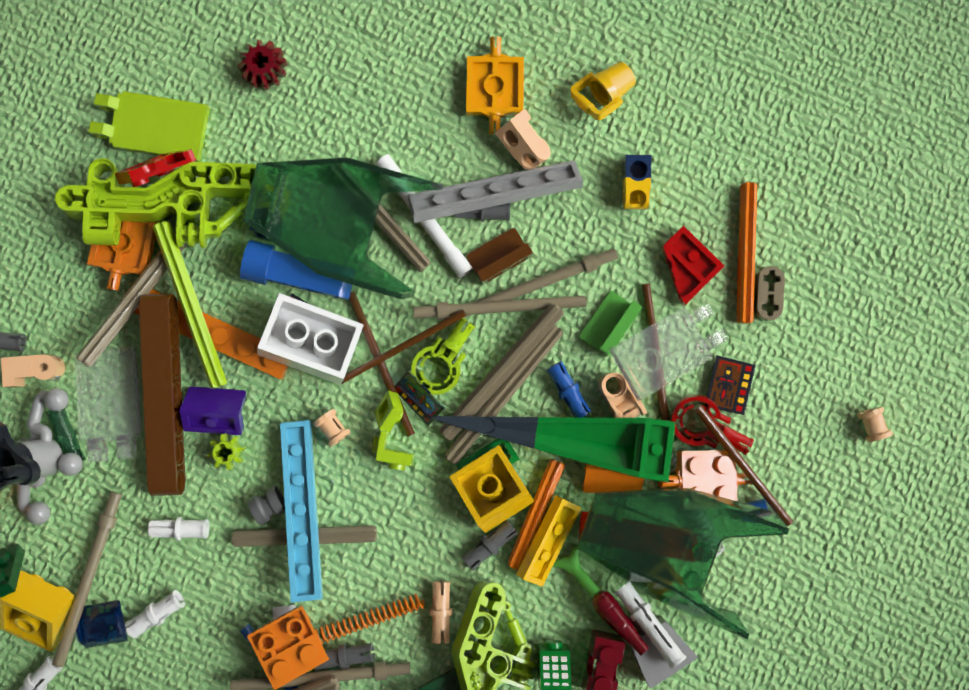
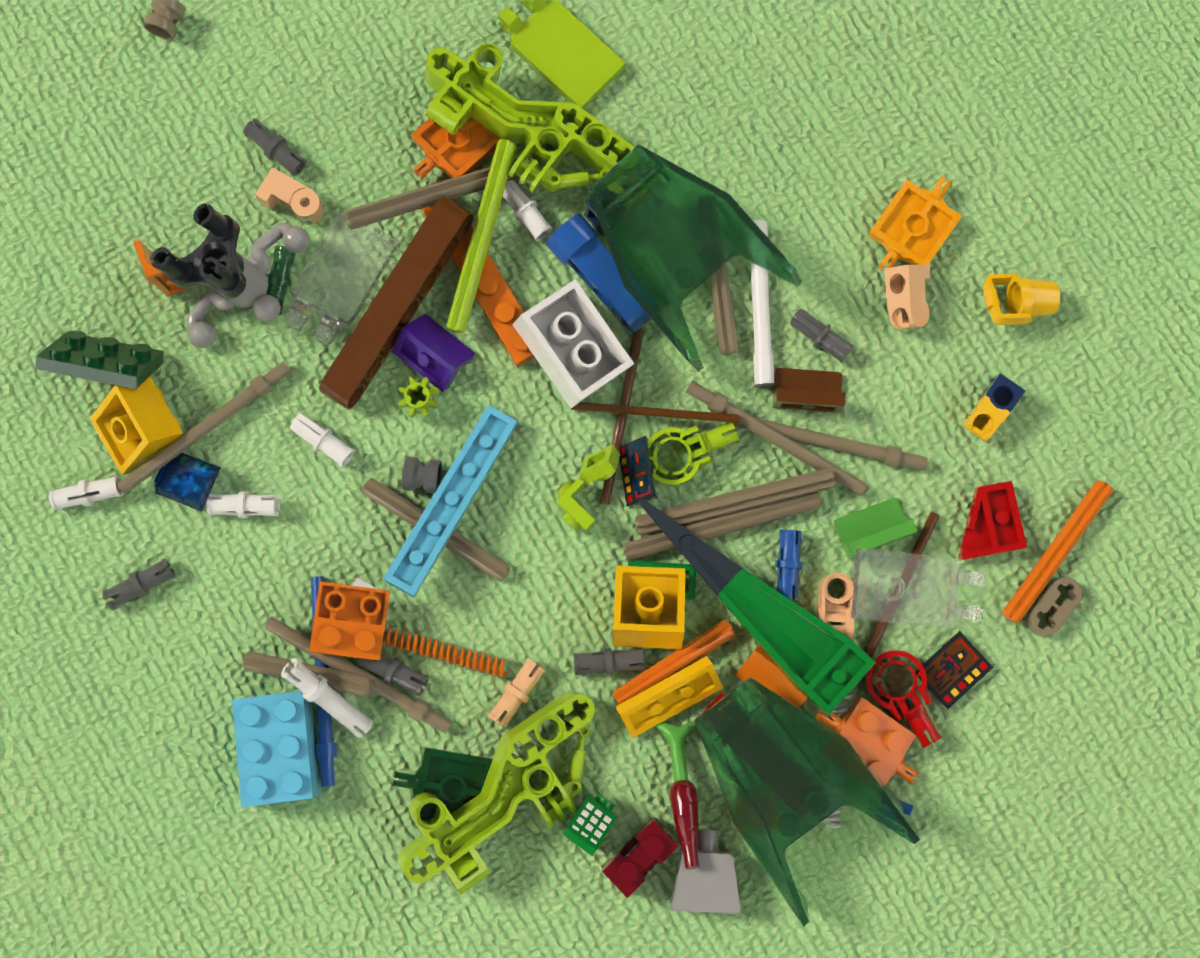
camera: 35 degrees right, 5 degrees down
red wing [115,149,196,187] -> none
dark red gear [238,39,288,90] -> none
light nougat bush [313,409,351,448] -> none
light grey tile [407,160,583,223] -> none
white pin [615,581,686,669] -> none
reddish brown axle [693,404,793,526] -> none
light nougat bush [857,406,893,442] -> none
none -> white axle [503,179,553,242]

